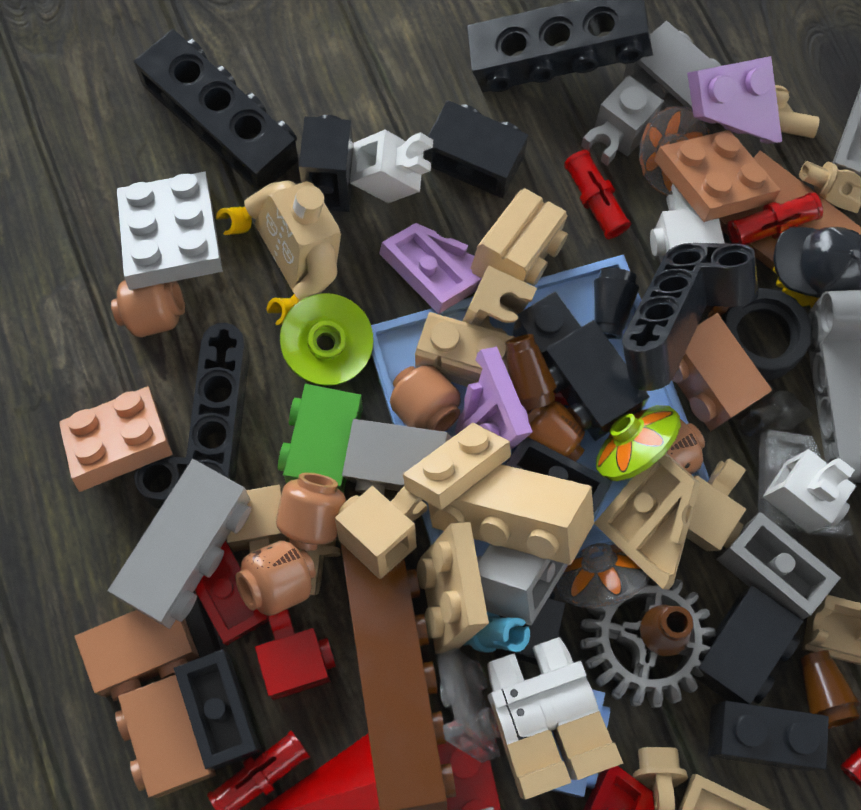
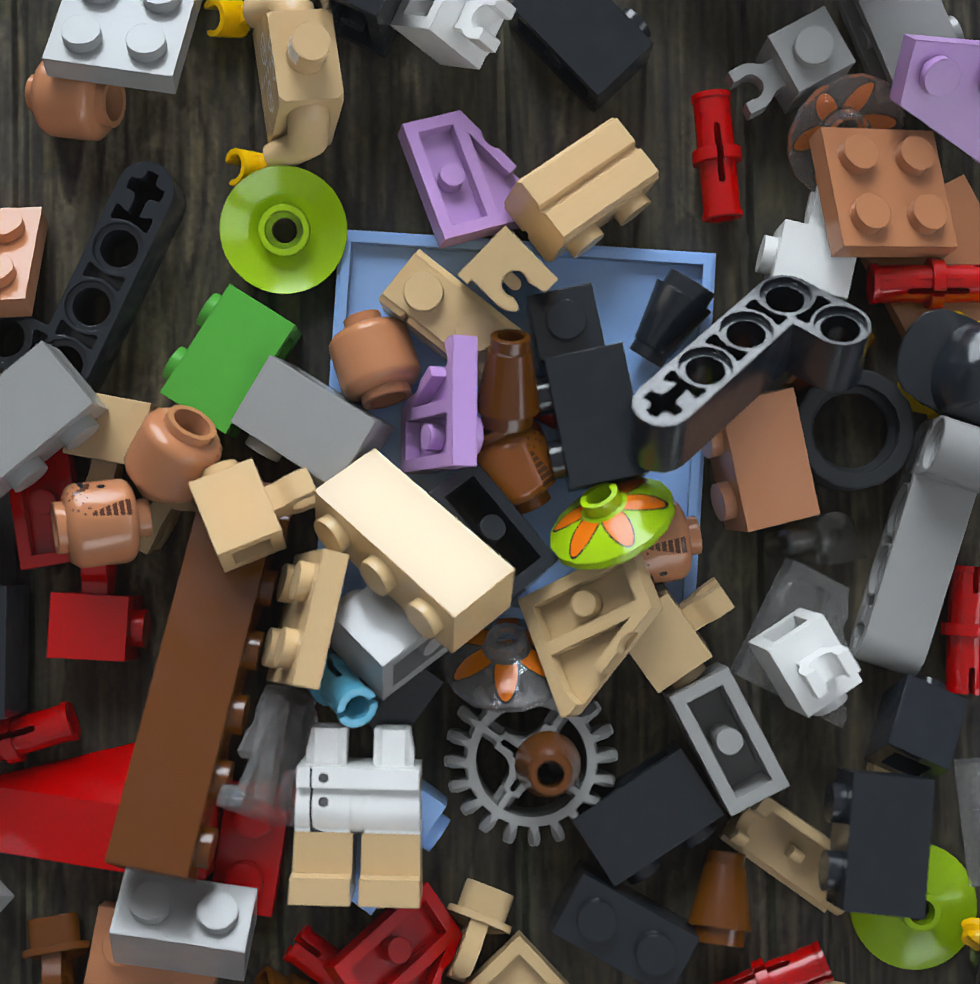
camera: 25 degrees right, 15 degrees up
tan plate [403,423,511,510] -> none

